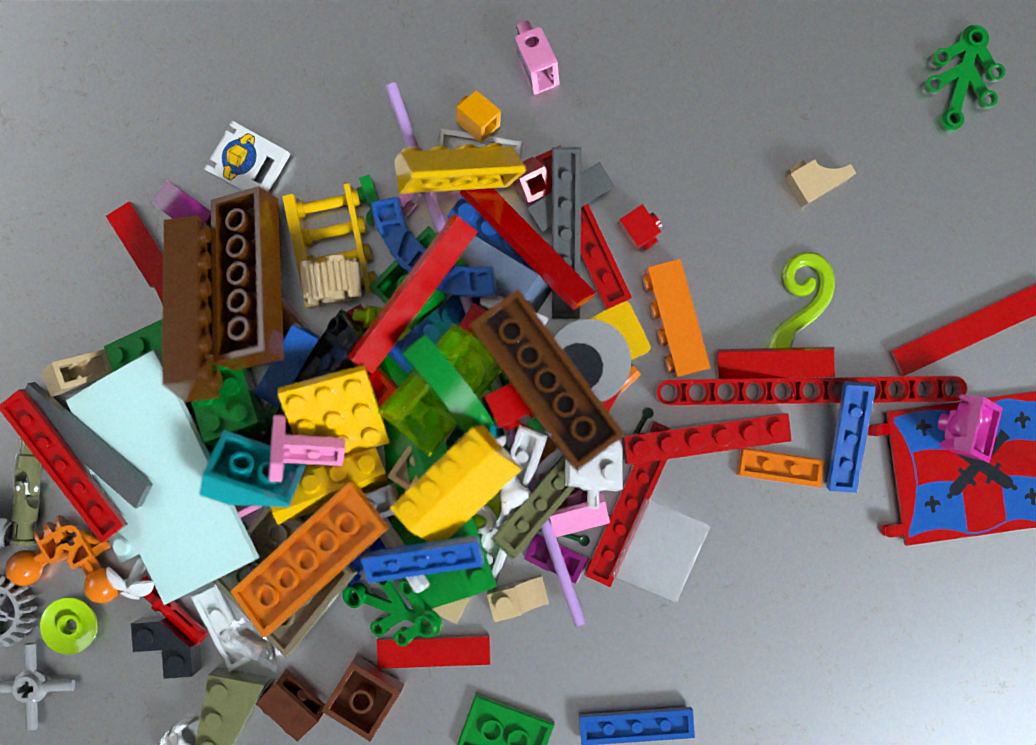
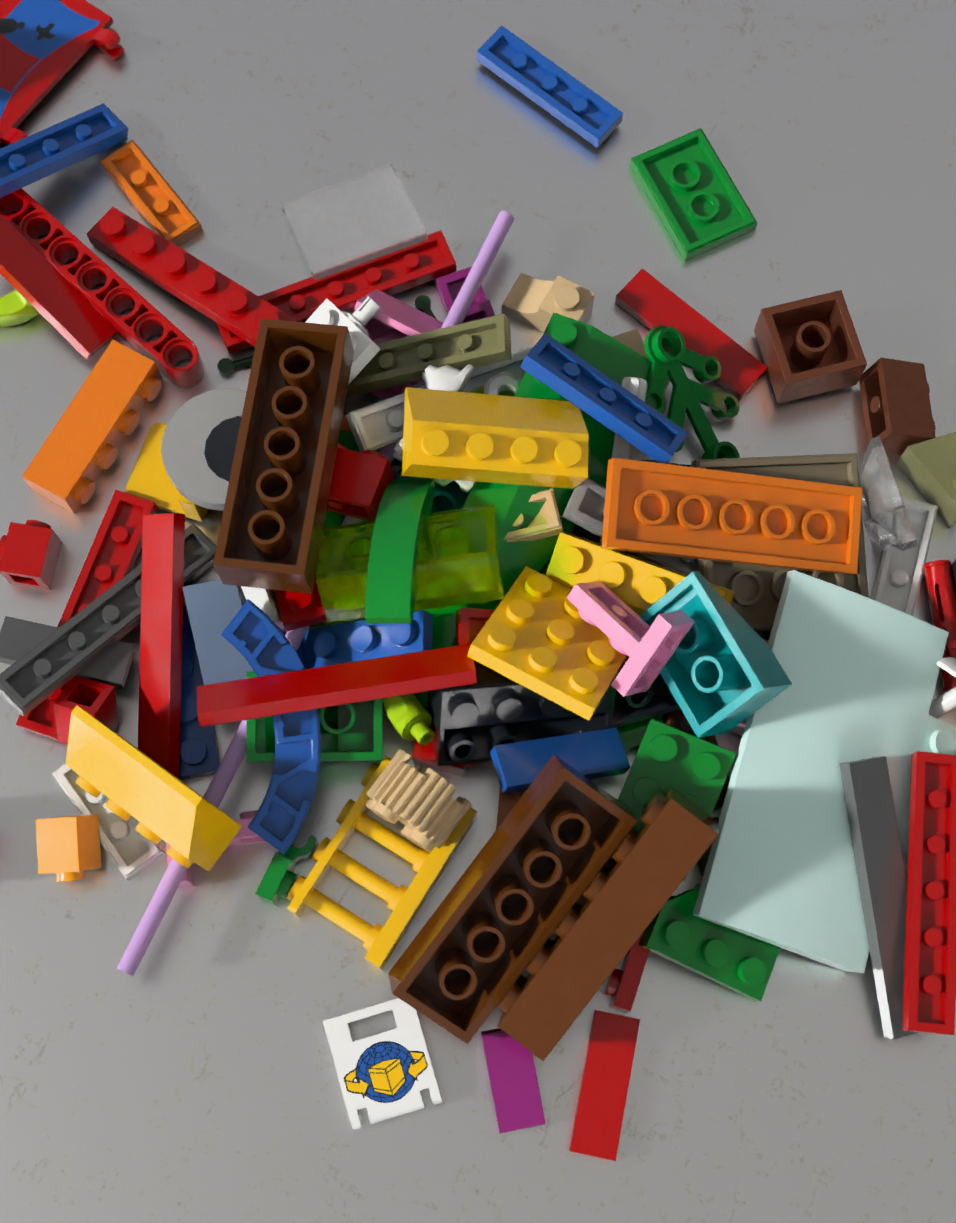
camera: 140 degrees left, 15 degrees down
tan arch [41,349,113,397] -> none

